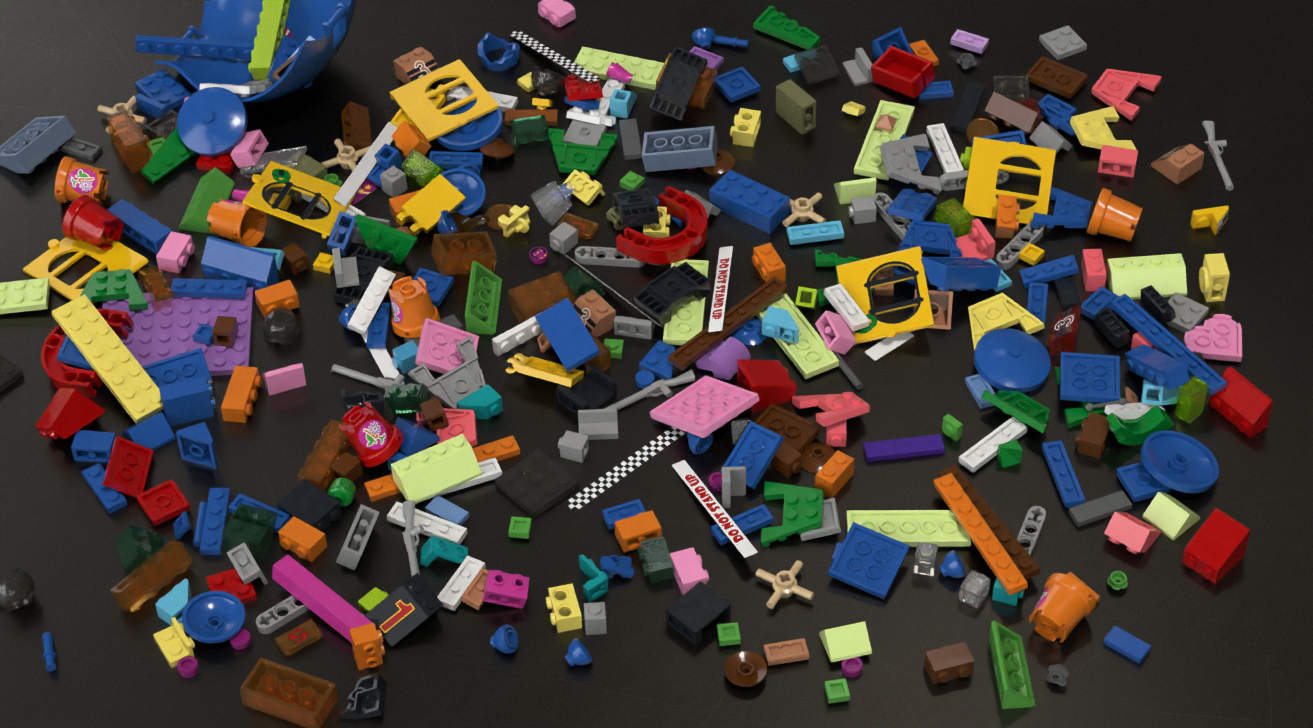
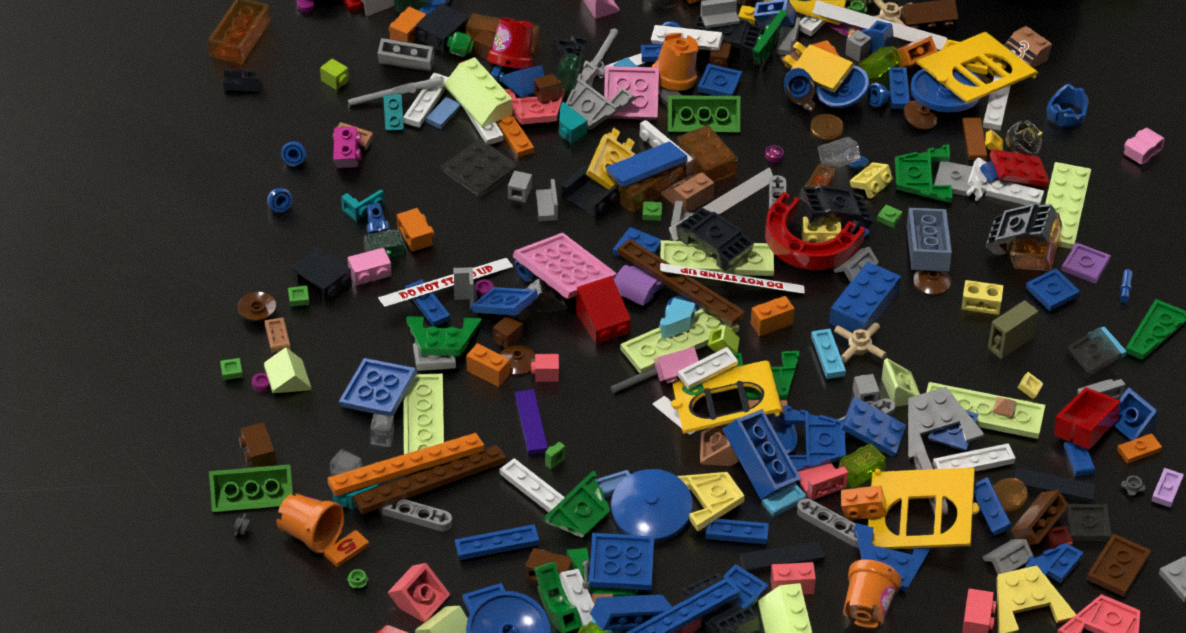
camera: 85 degrees right, 0 degrees up
light grey beam [256,595,309,634] -> none
dark pink brick [272,555,376,642] -> none
clear orange tile [275,619,323,657] -> none
orange brick [349,622,385,671] -> none
black slope [364,573,443,648] -> none
clear orange brick [431,231,497,275] -> none
white plate [437,556,486,611] -> none
light yellow hips [498,205,530,237] -> none
sticker [508,30,601,83] -> none
bright green plate [508,517,532,539] -> none
clear green brick [510,115,549,145] -> none
light yellow brick [545,583,582,633] -> none
light grey brick [549,222,578,255] -> none
clear green brick [563,266,605,297] -> none
sticker [565,426,687,511] -> none
light grey brick [584,602,607,635] -> none
blue plate [602,499,646,530] -> none
light grey piece [604,369,695,411] -> none
dark pink cone [606,62,633,84] -> none
medium azure slope [610,89,637,119] -> none
dark grey tile [619,118,642,160] -> none
blue tile [635,370,655,389] -> none
blue brick [692,27,715,50] -> none
reddish brown plate [754,403,820,453] -> none
tan bar [756,560,814,609] -> none
coral wing [792,392,870,427] -> none
blue brick [939,550,966,578] -> none
green slope [997,440,1022,468] -> none
yellow plate [1019,243,1045,266] -> none
blue plate [1019,255,1079,288] -> none
clear red slope [1047,305,1082,356] -> none
dark grey tile [1068,490,1132,527] -> none
blue tile [1103,626,1151,664] -> none

